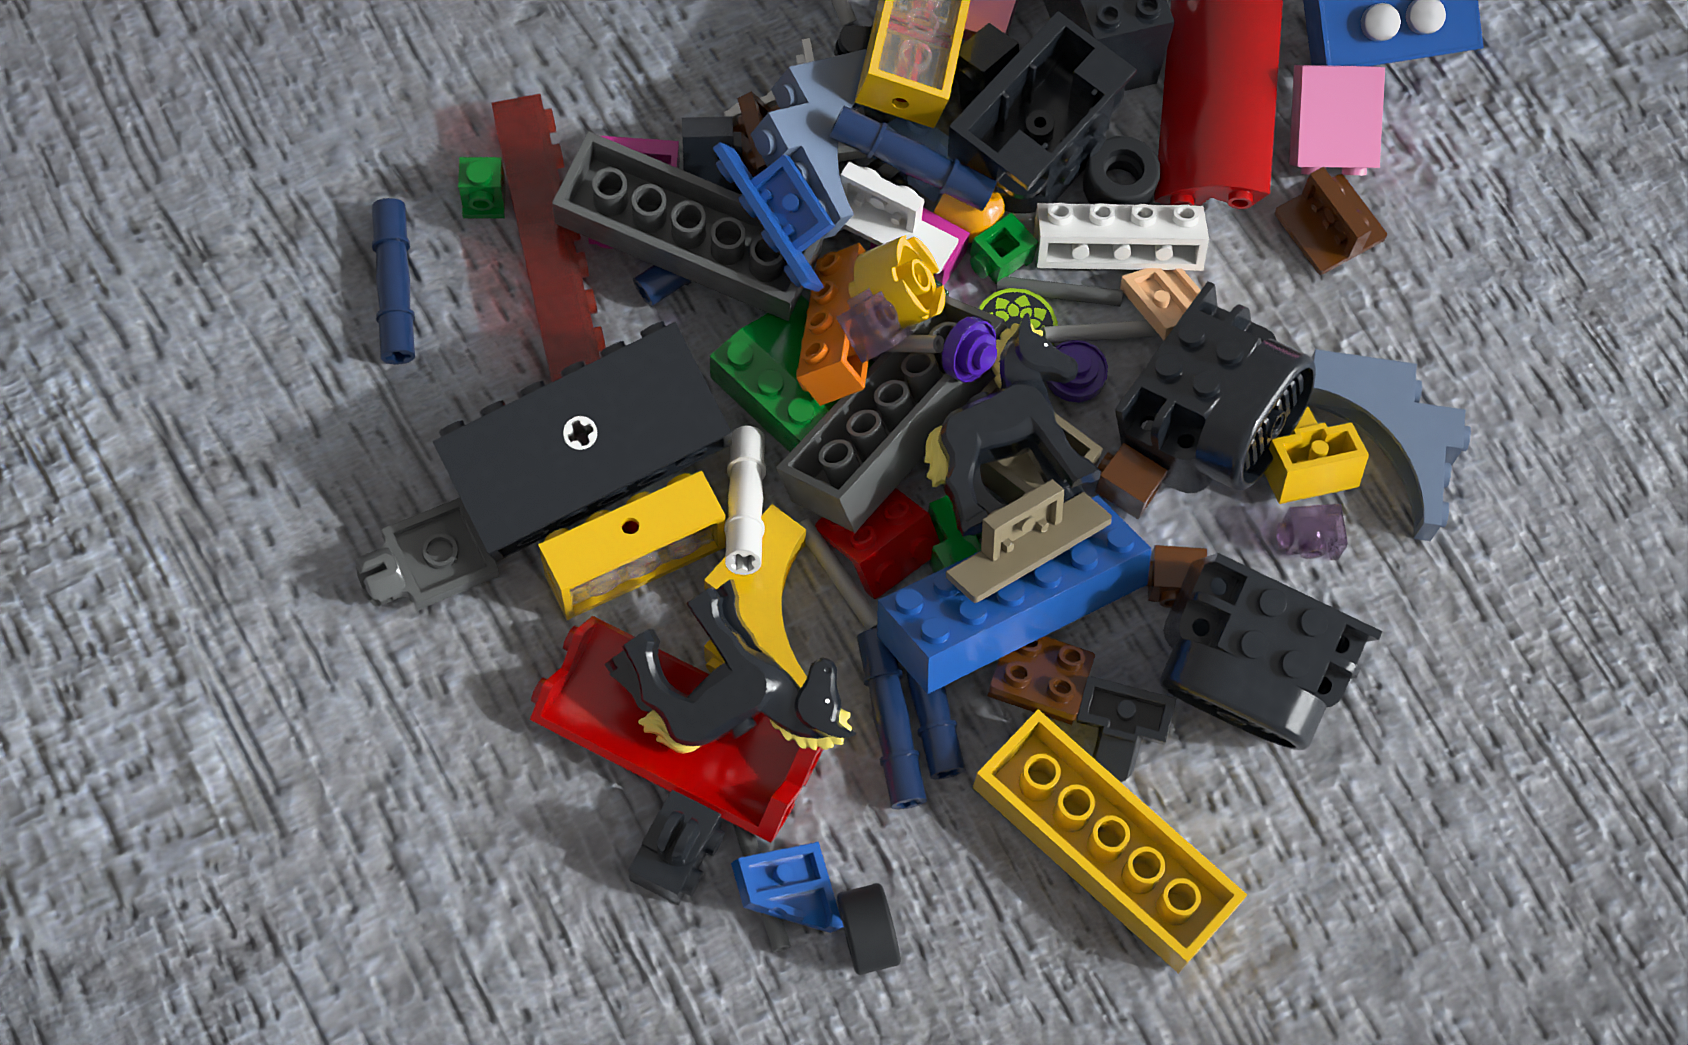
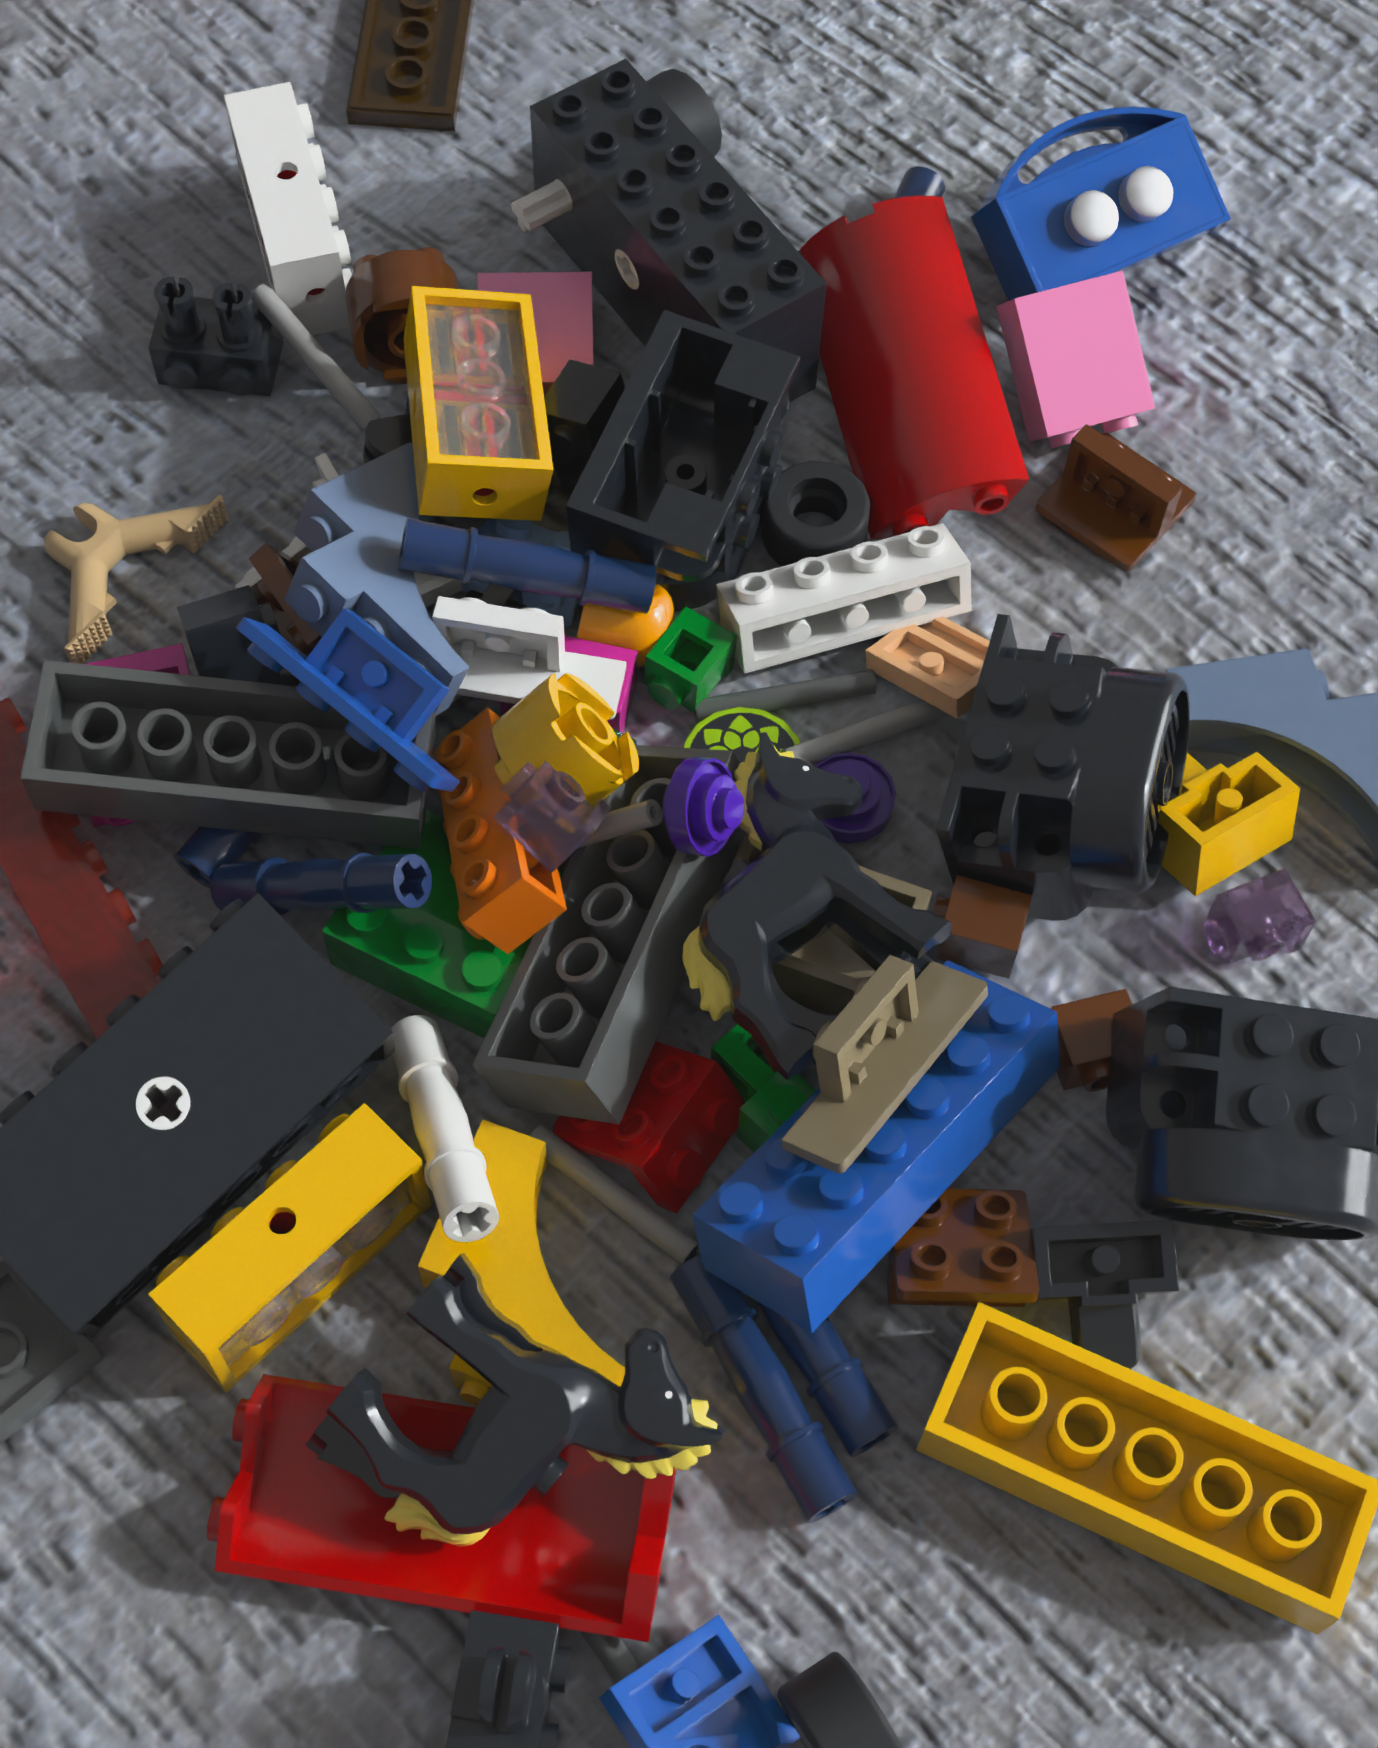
camera: 15 degrees left, 5 degrees down
none -> tan piece [44,495,229,664]
none -> dark blue piece [210,853,432,915]

